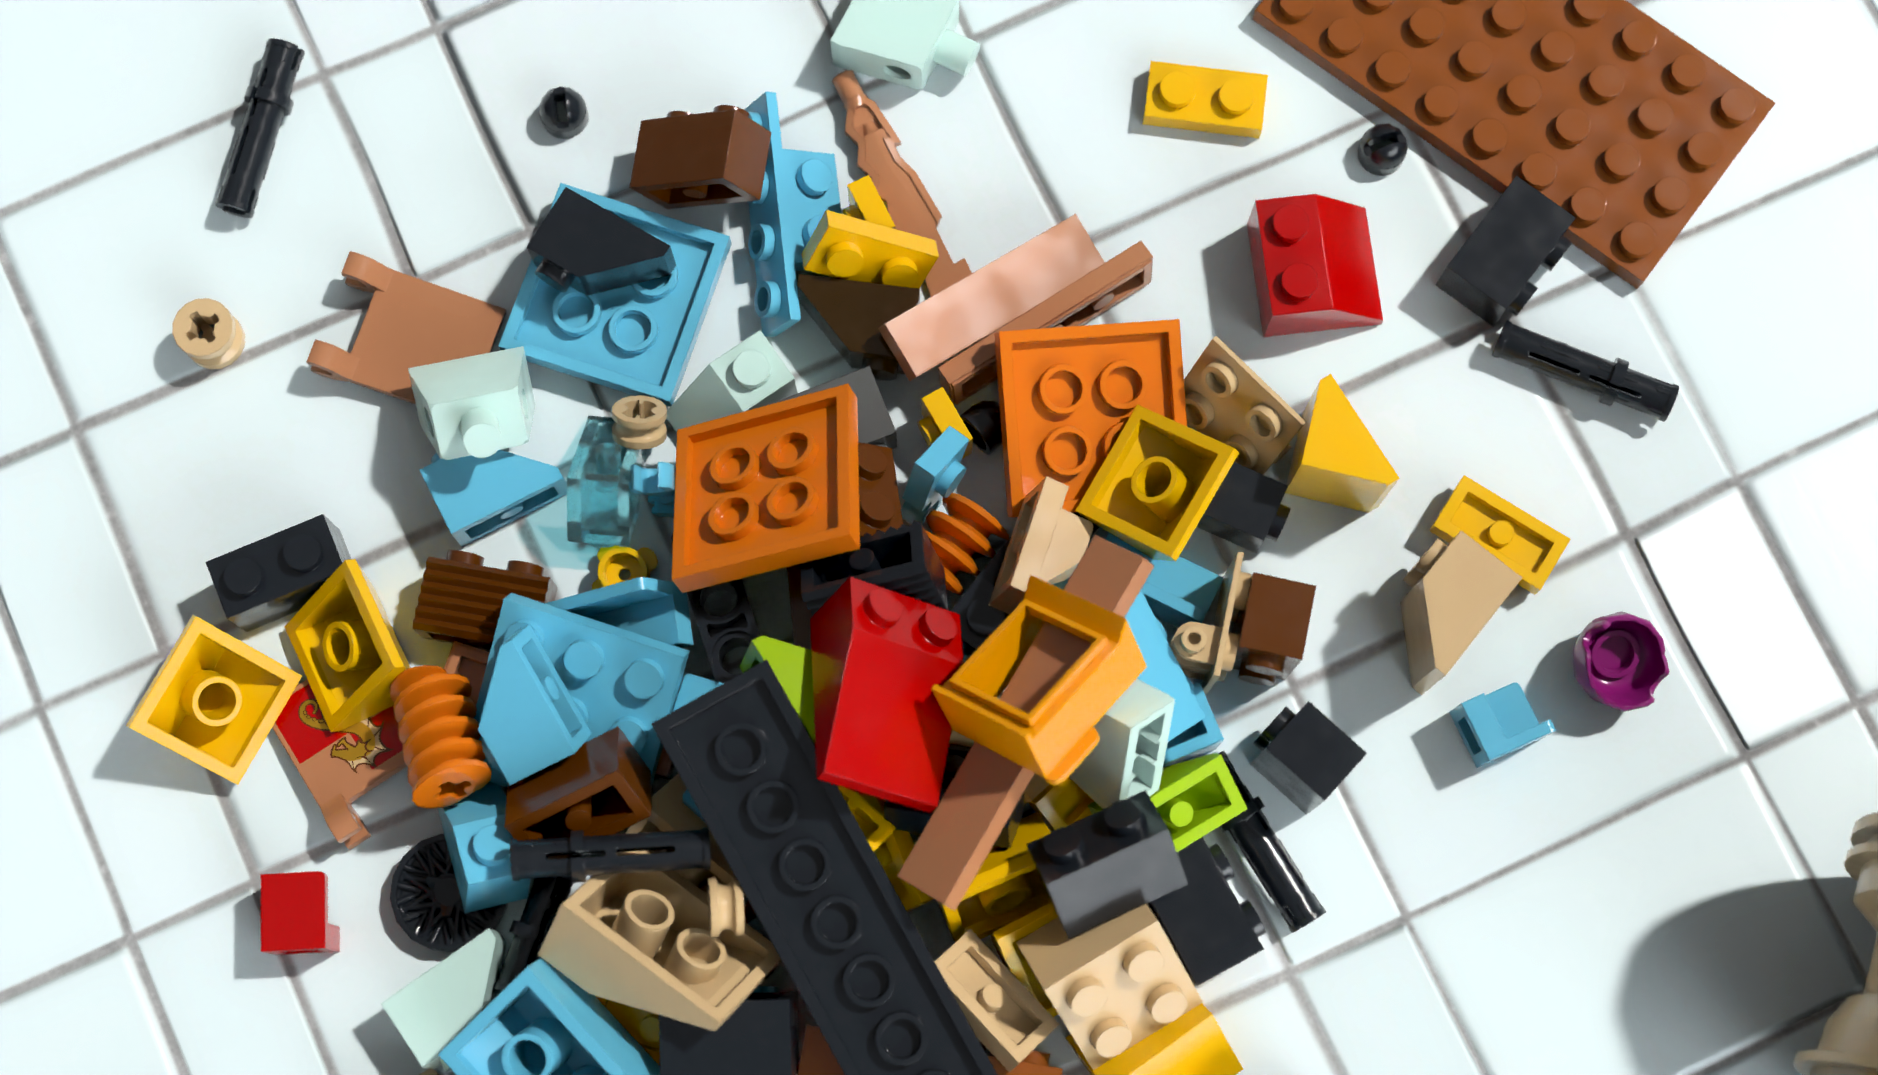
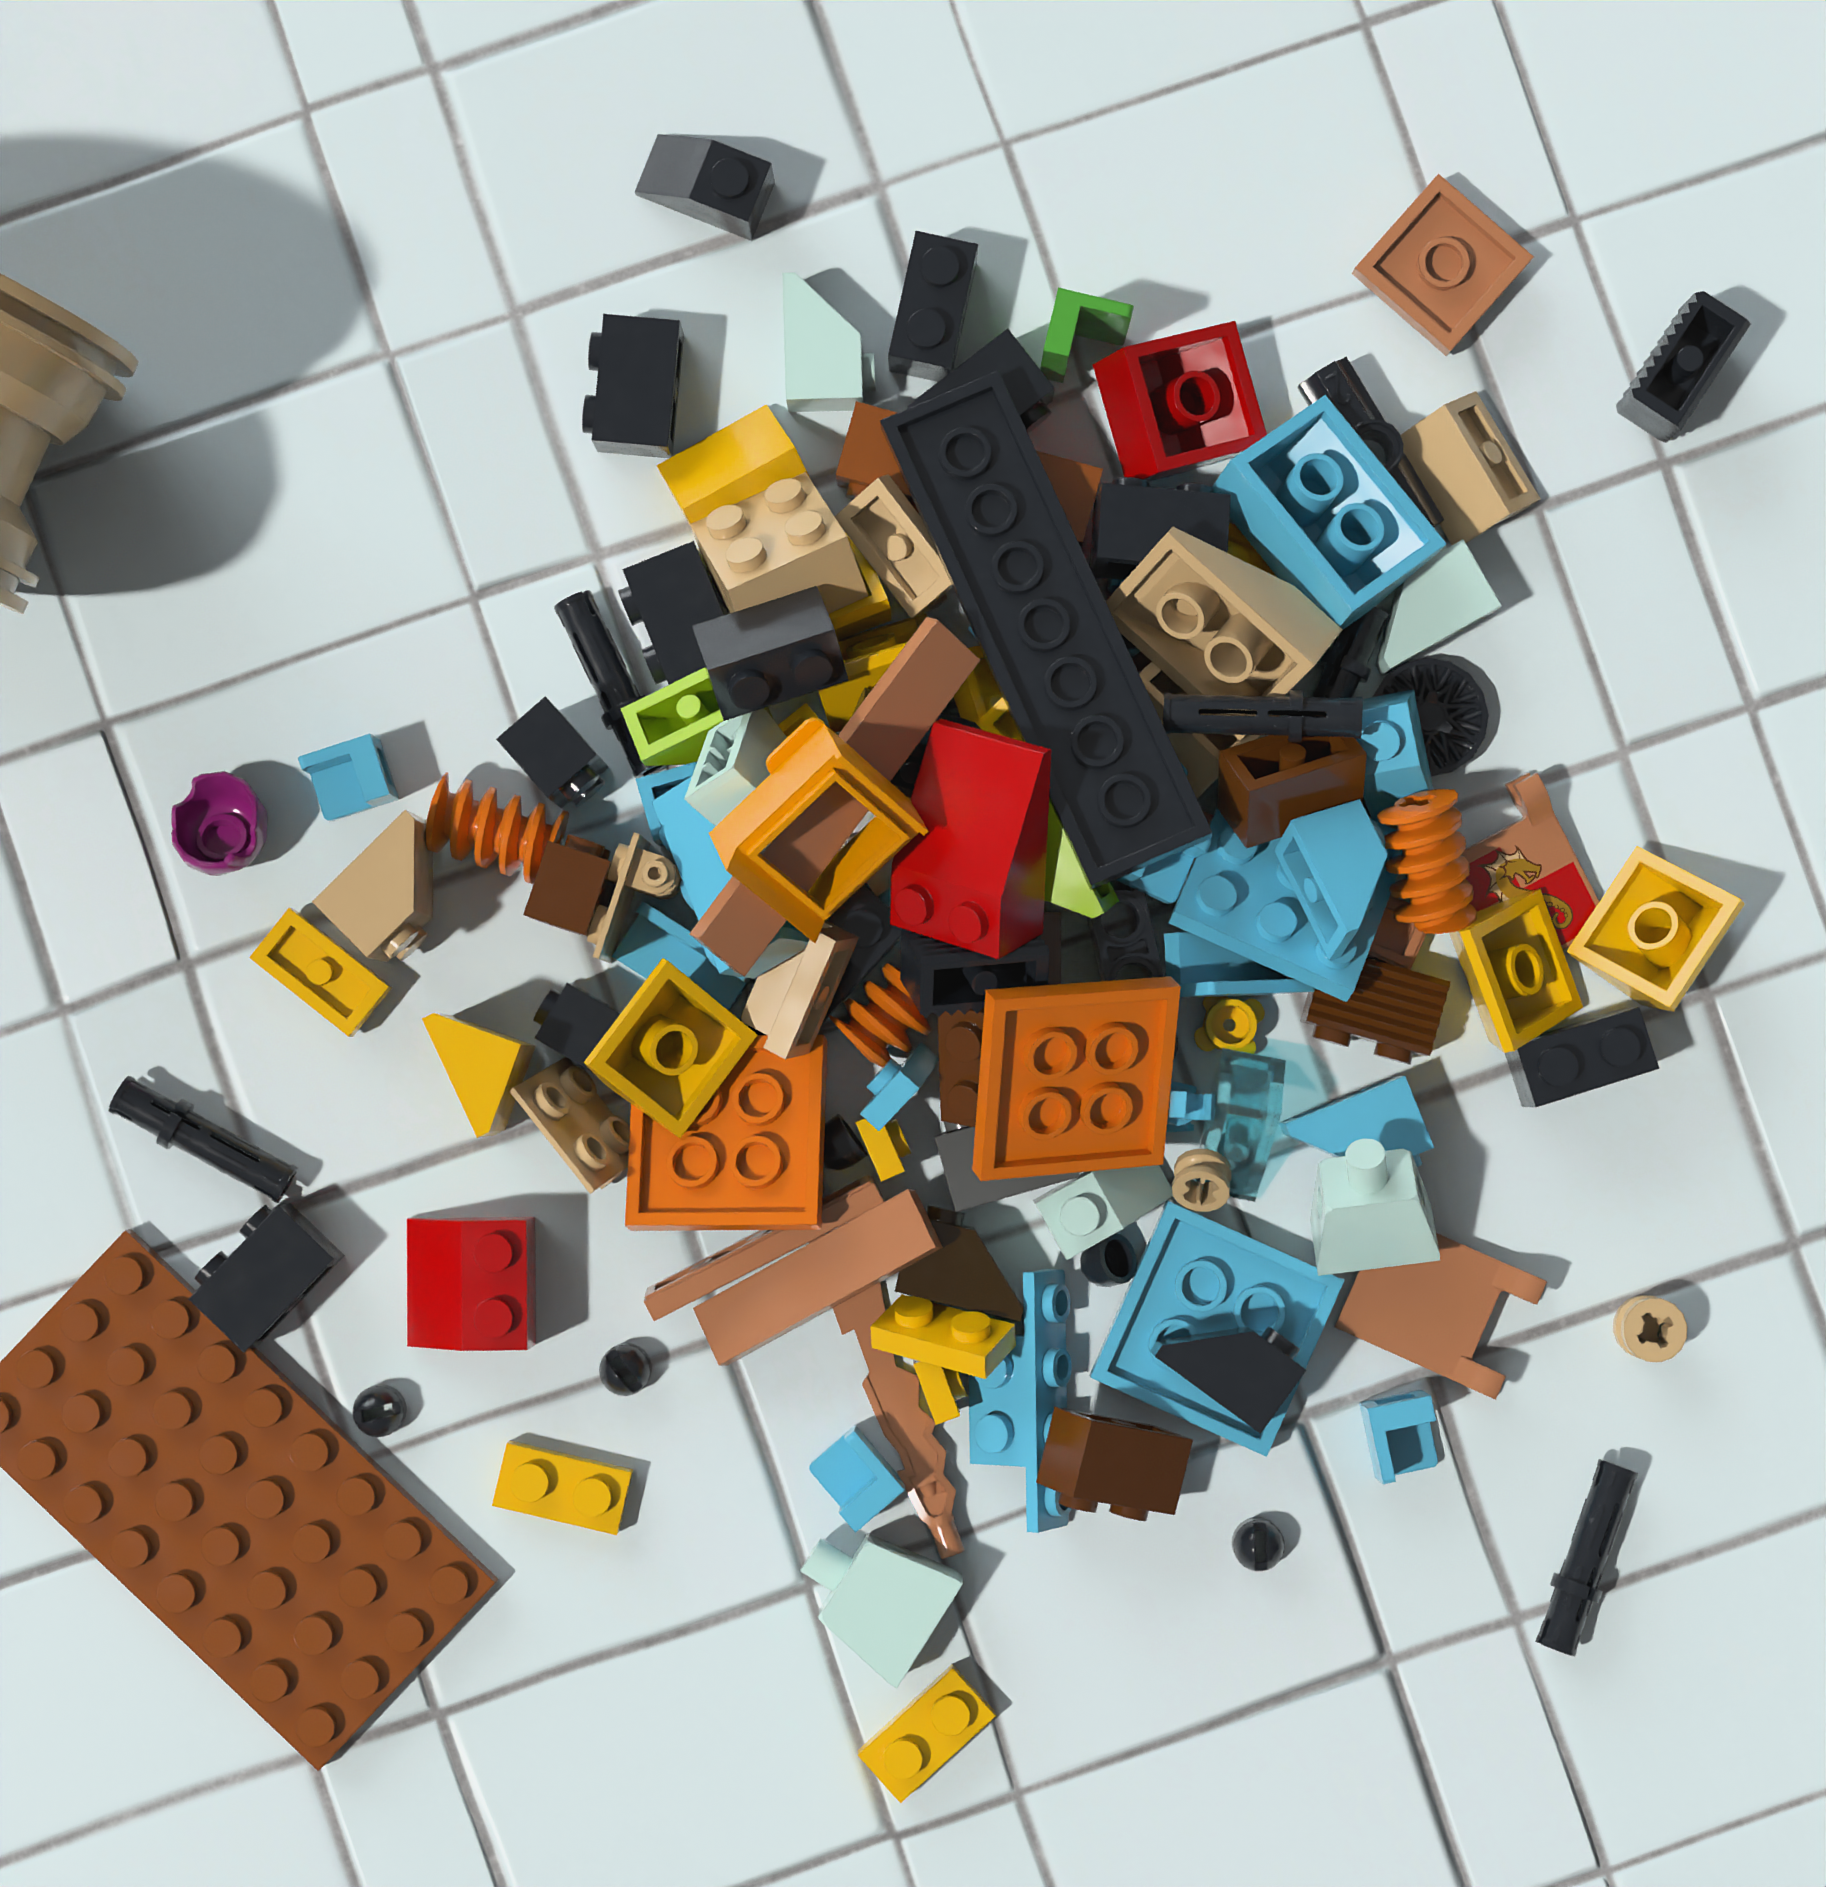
camera: 170 degrees left, 10 degrees up
red panel [261,871,340,955] -> none
tan bush [707,876,744,938] -> none
none -> orange piece [426,772,570,884]
none -> black hinge [599,1343,652,1396]
none -> medium azure panel [809,1425,905,1533]
none -> black hinge [1080,1233,1137,1287]
none -> medium azure panel [1359,1390,1438,1484]

